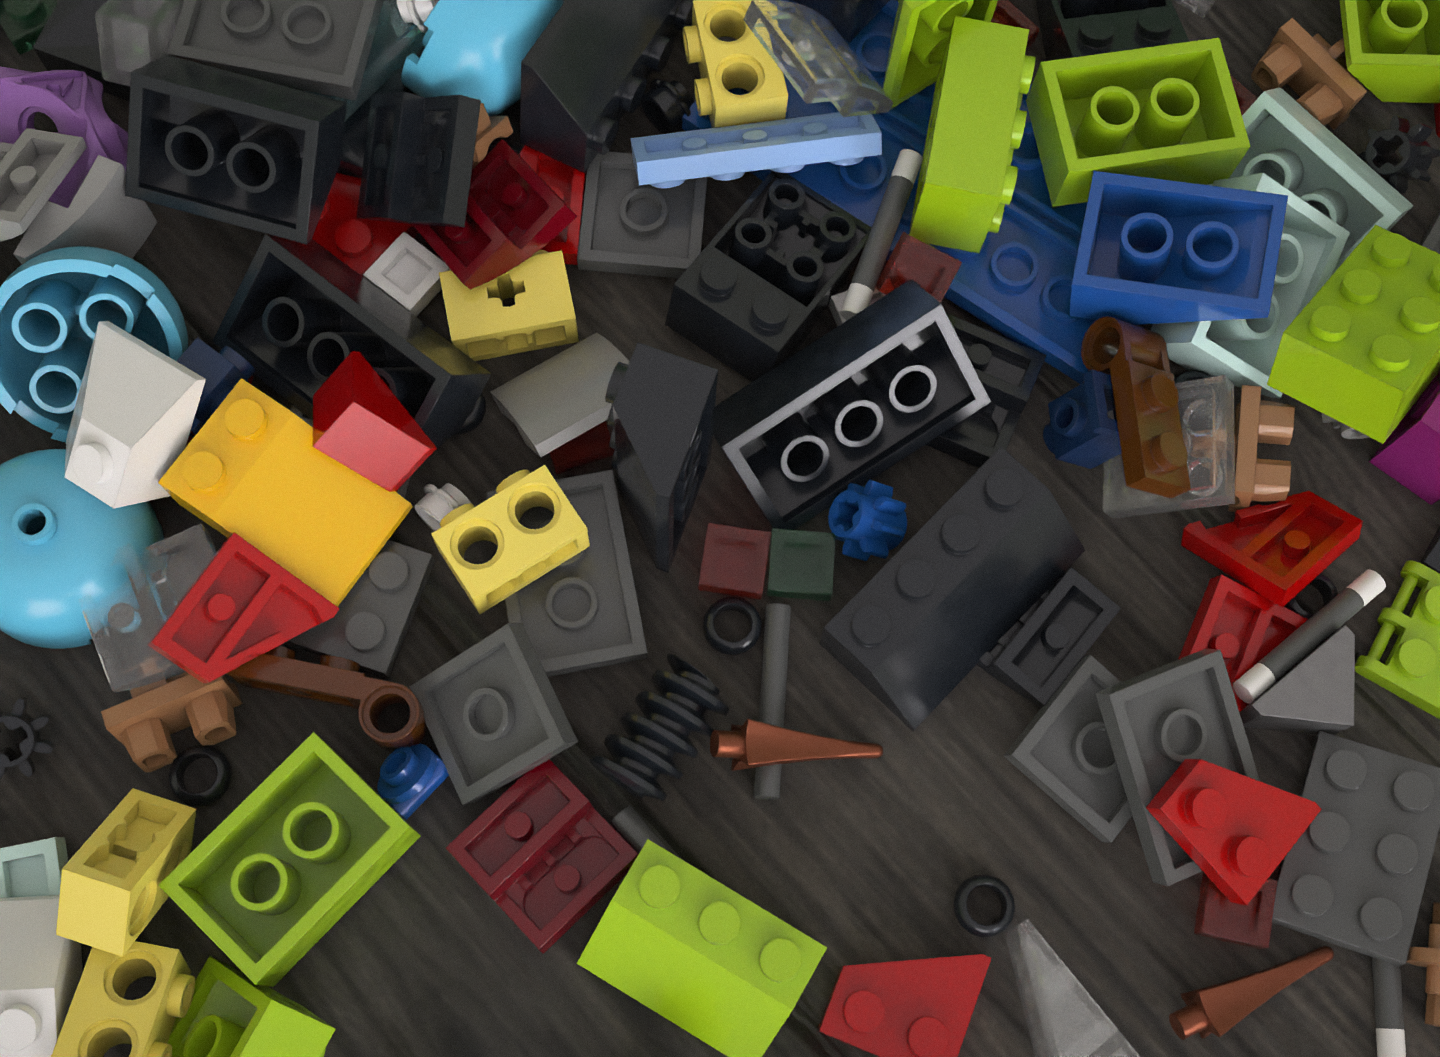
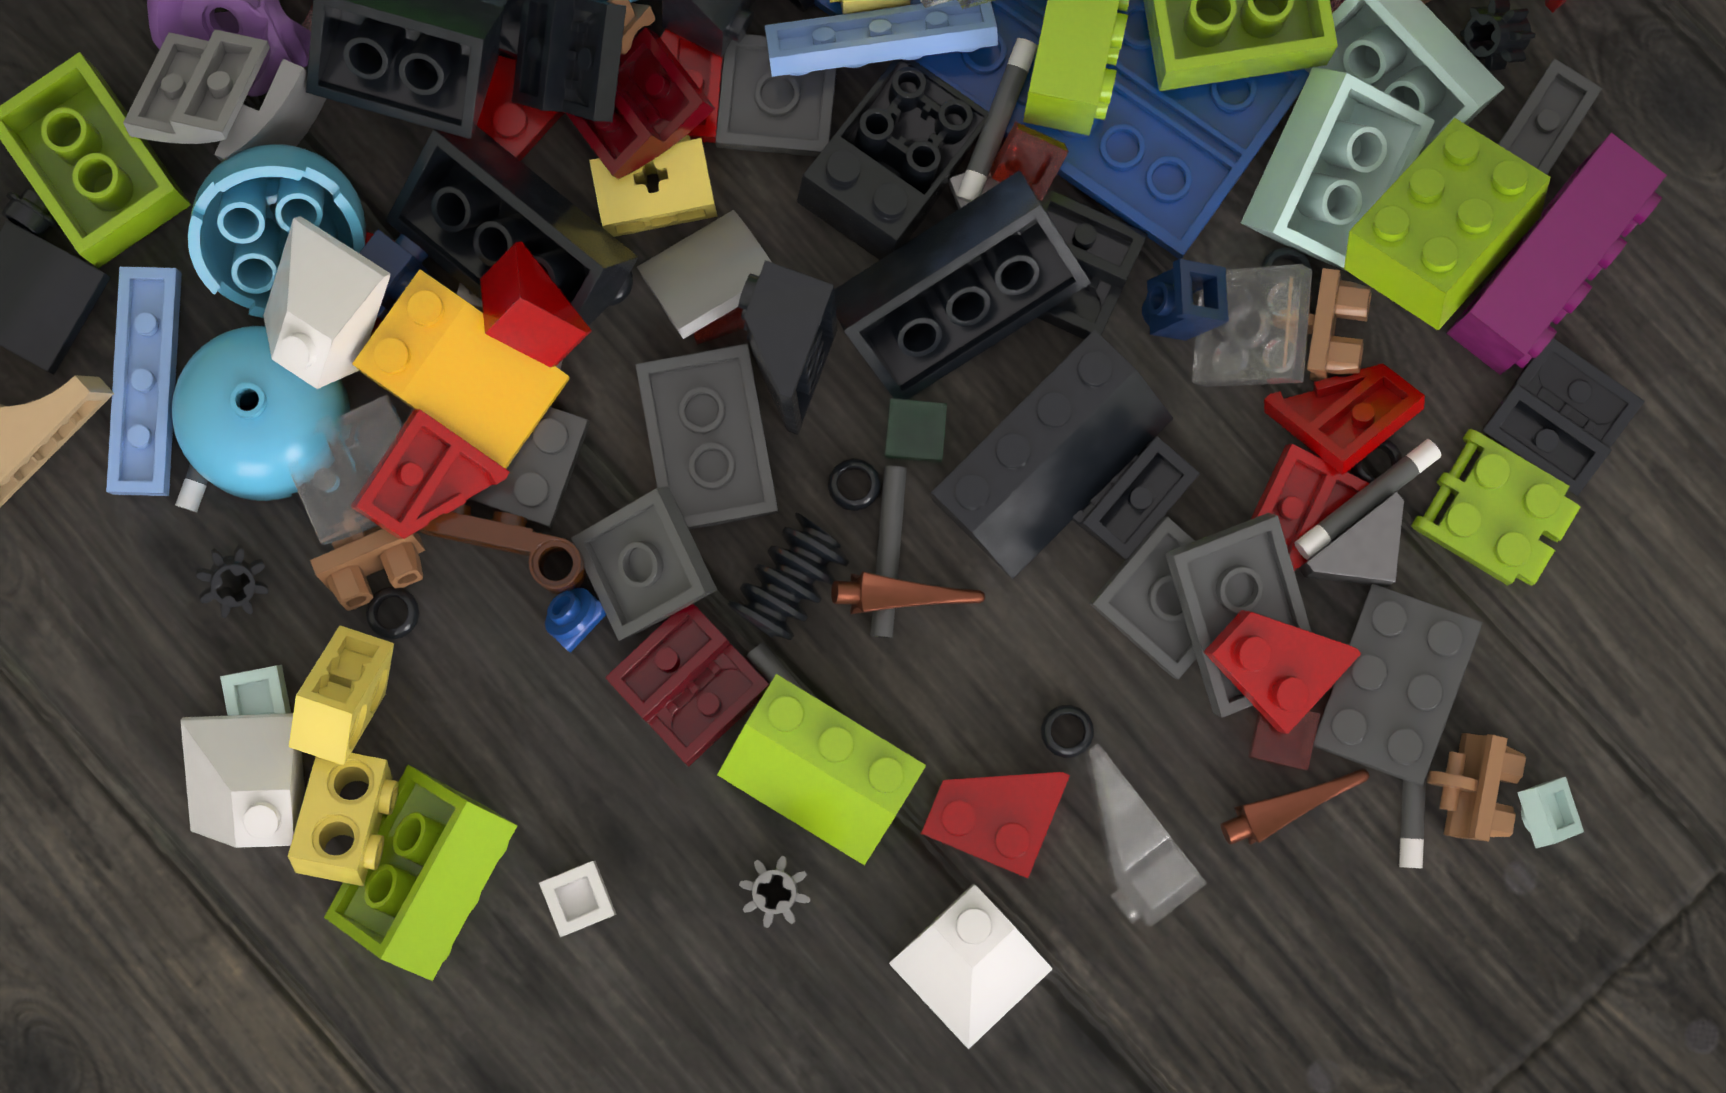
camera: 10 degrees right, 10 degrees up
lime brick [158,732,421,987] -> none
white plate [363,232,451,317] -> none
white plate [415,483,471,531] -> none
light yellow brick [431,465,590,614] -> none
clear red plate [698,523,771,600] -> none
blue gear [828,479,907,561] -> none
blue slope [1069,171,1288,325] -> none
reddish brown plate [1081,316,1191,499] -> none

